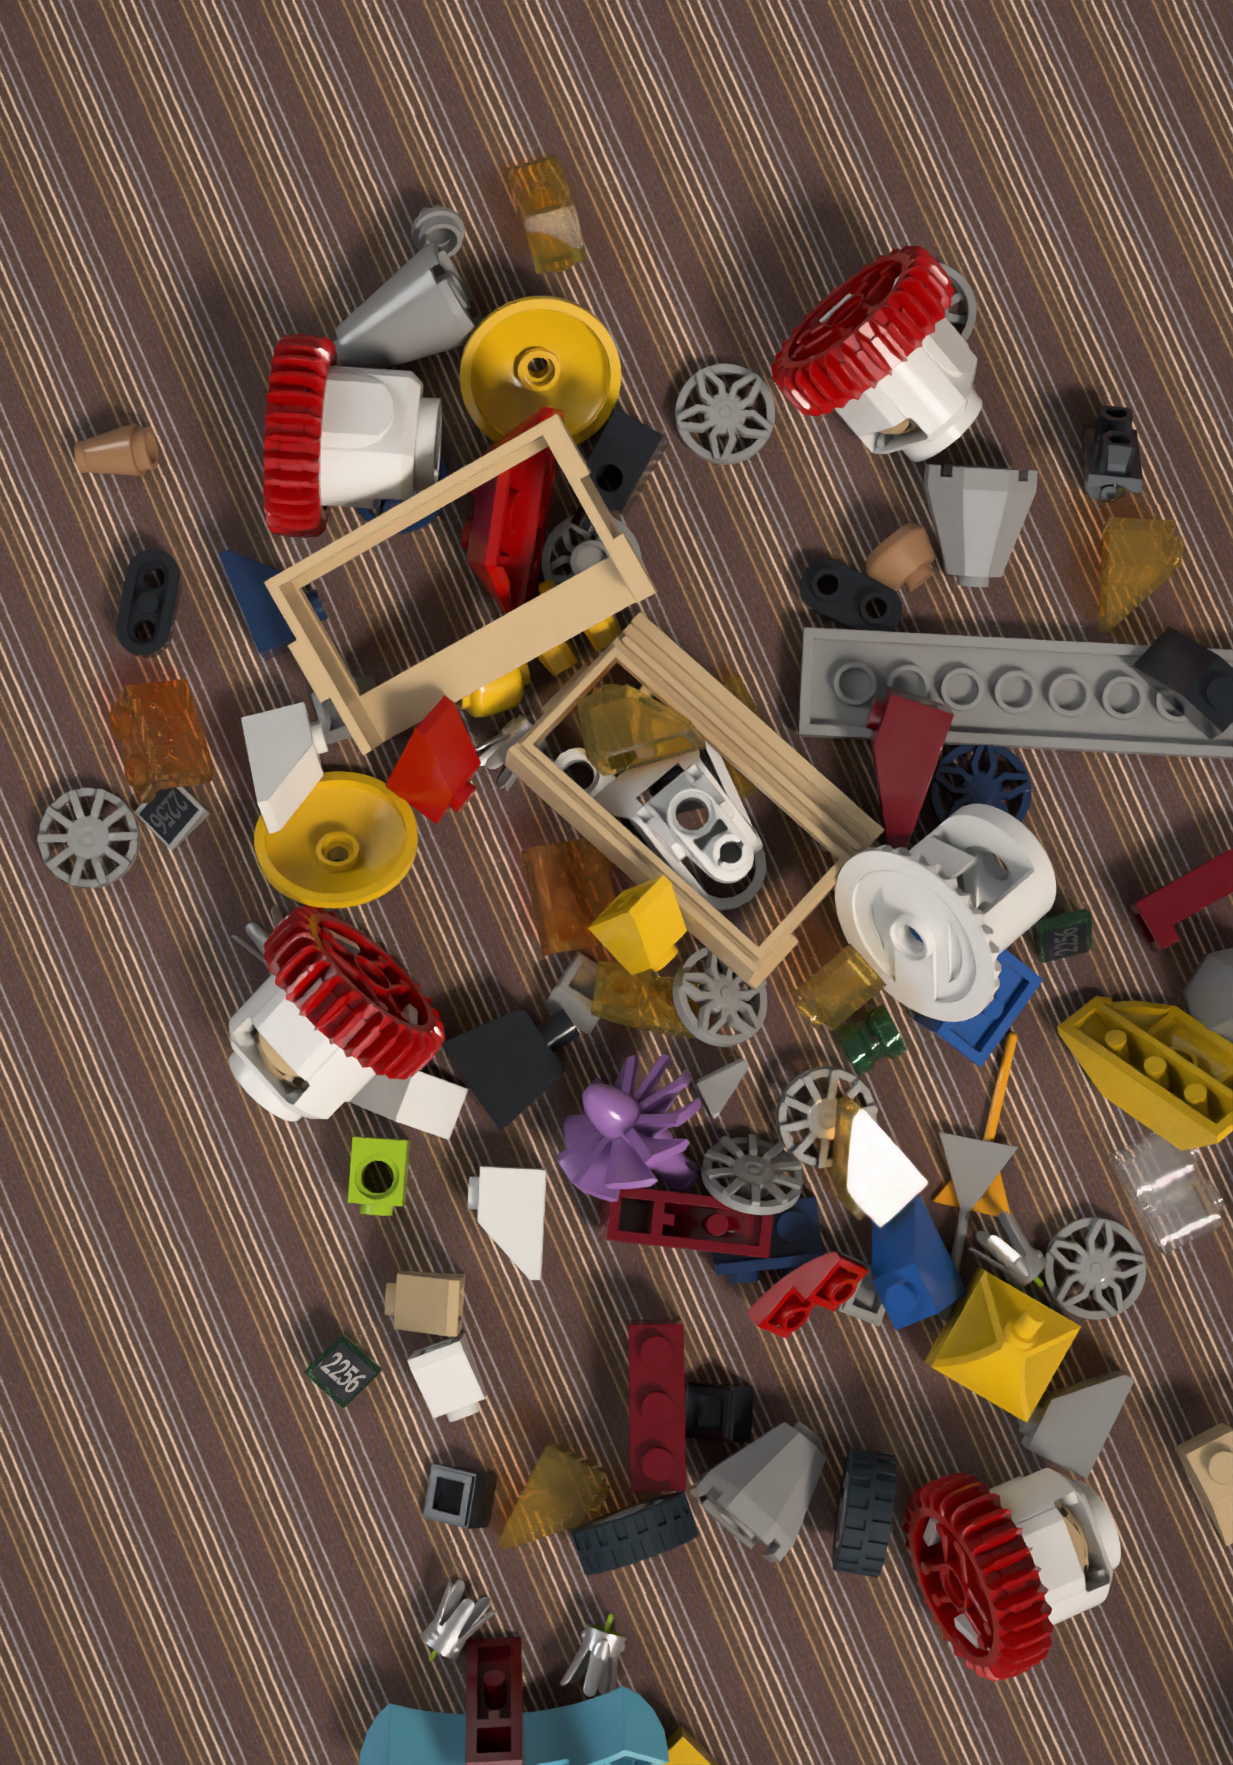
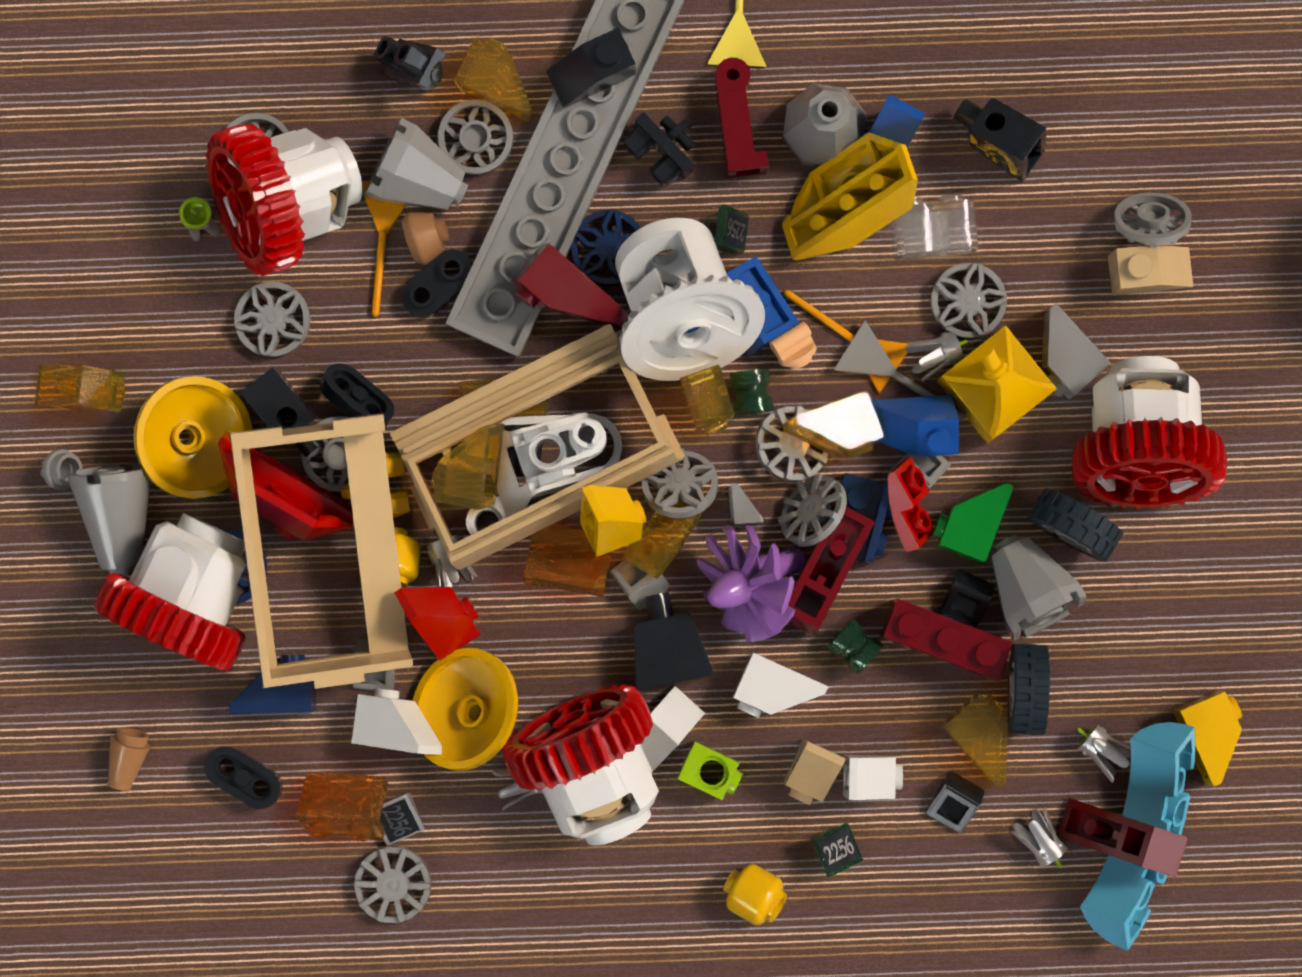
camera: 65 degrees left, 0 degrees up
none -> lime piece [179,197,221,241]
none -> black plate [320,363,394,427]
none -> light orange piece [362,181,406,317]
none -> light grey wheel [438,99,513,175]
none -> black hips [624,112,695,187]
none -> yellow head [723,864,787,926]
none -> light nougat plate [769,322,817,369]
none -> clear green wheel [827,618,884,675]
none -> green slope [932,483,1014,564]

